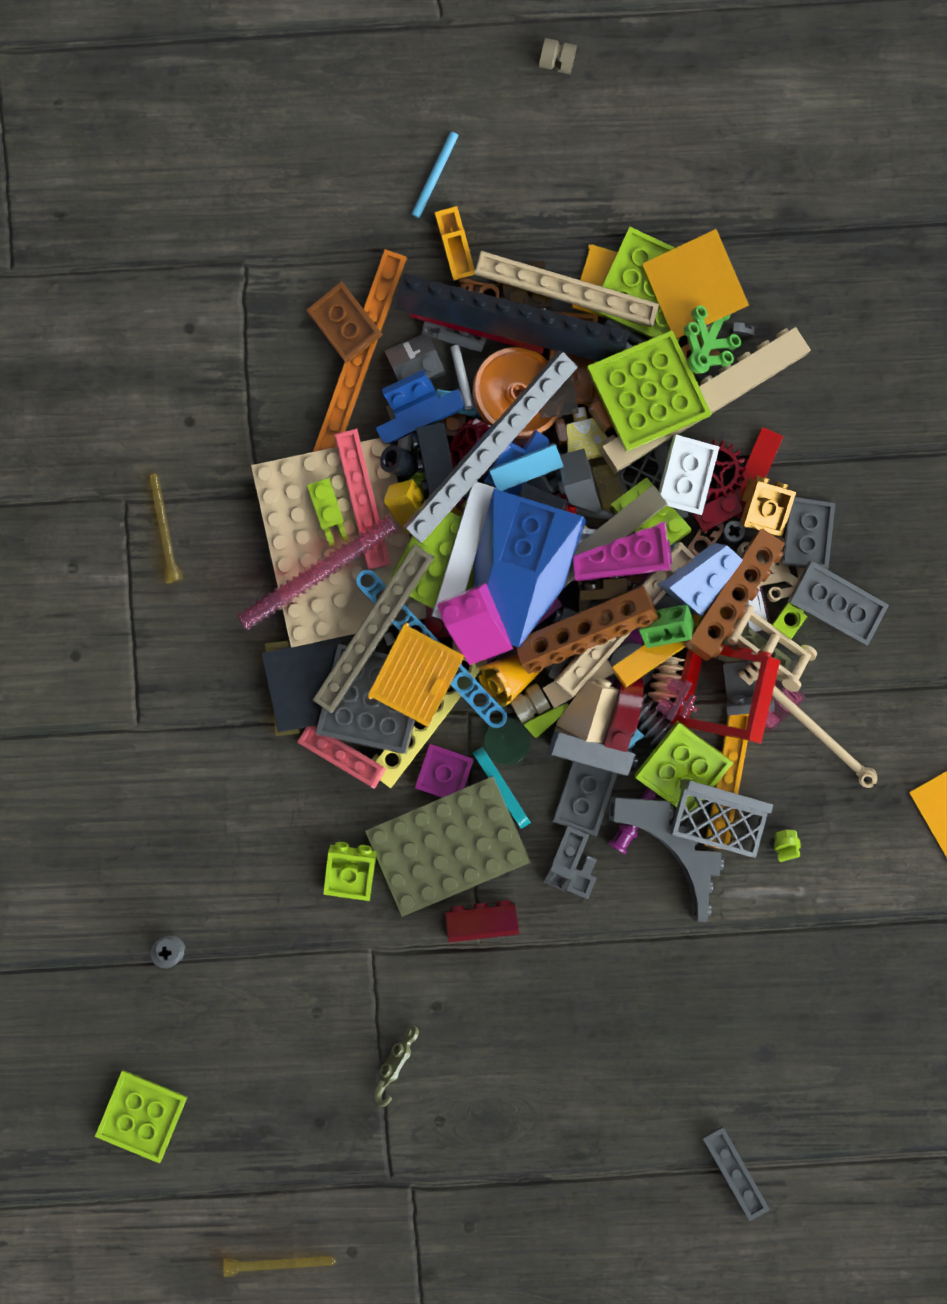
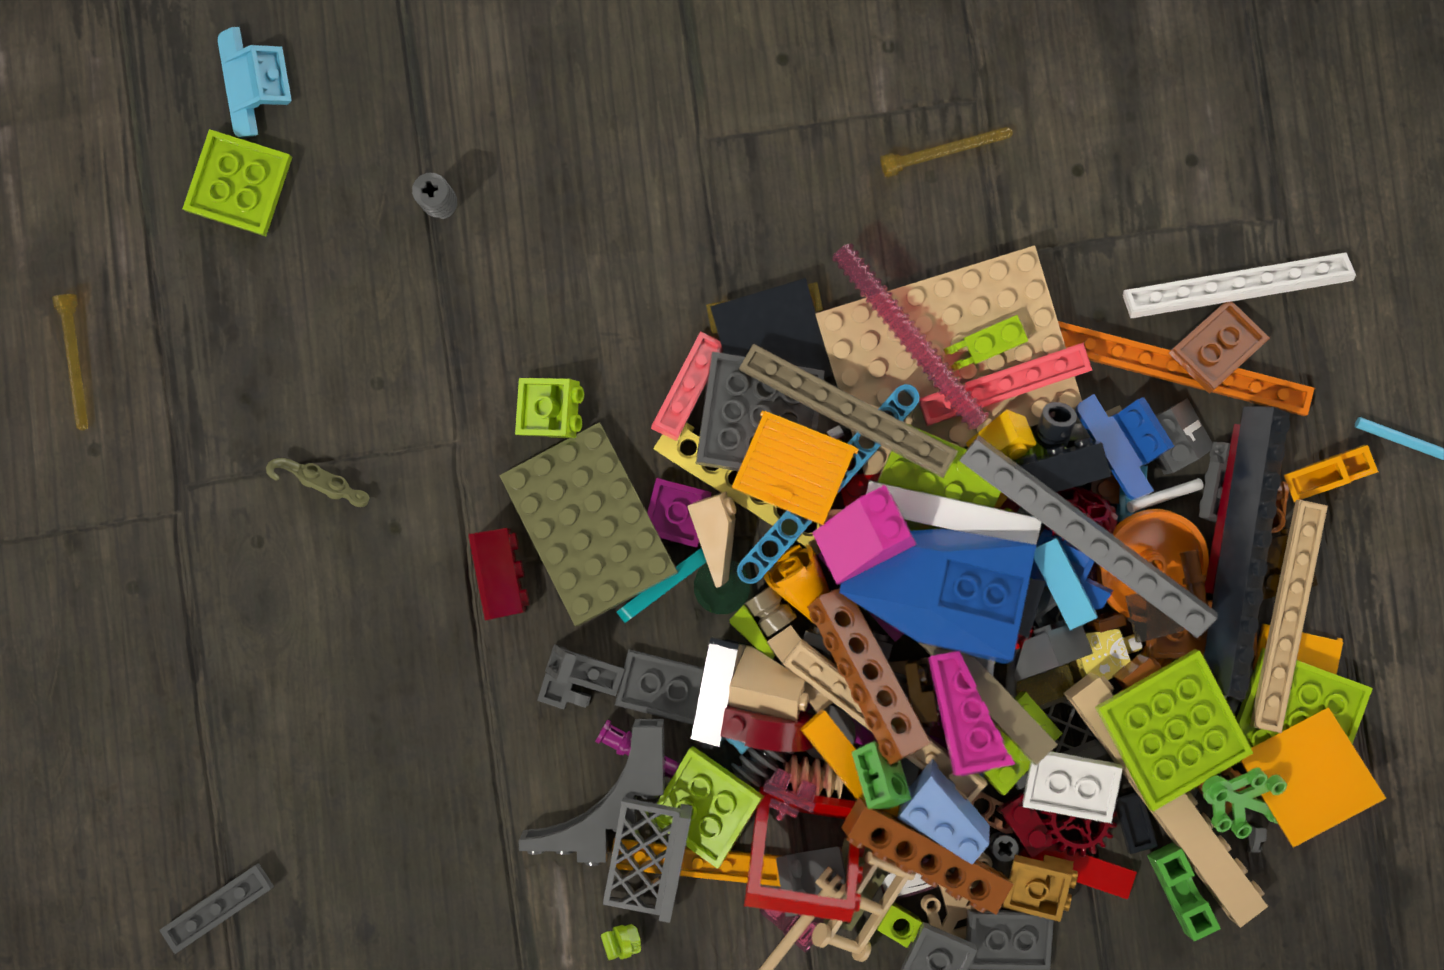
camera: 85 degrees right, 0 degrees up
none -> medium azure plate [218,27,292,138]
none -> tan slope [687,492,736,588]
none -> black tile [1115,791,1158,854]
none -> white tile [1123,253,1356,318]
none -> bright green arch [1147,843,1221,941]
none -> reddish brown pin [1179,550,1209,606]

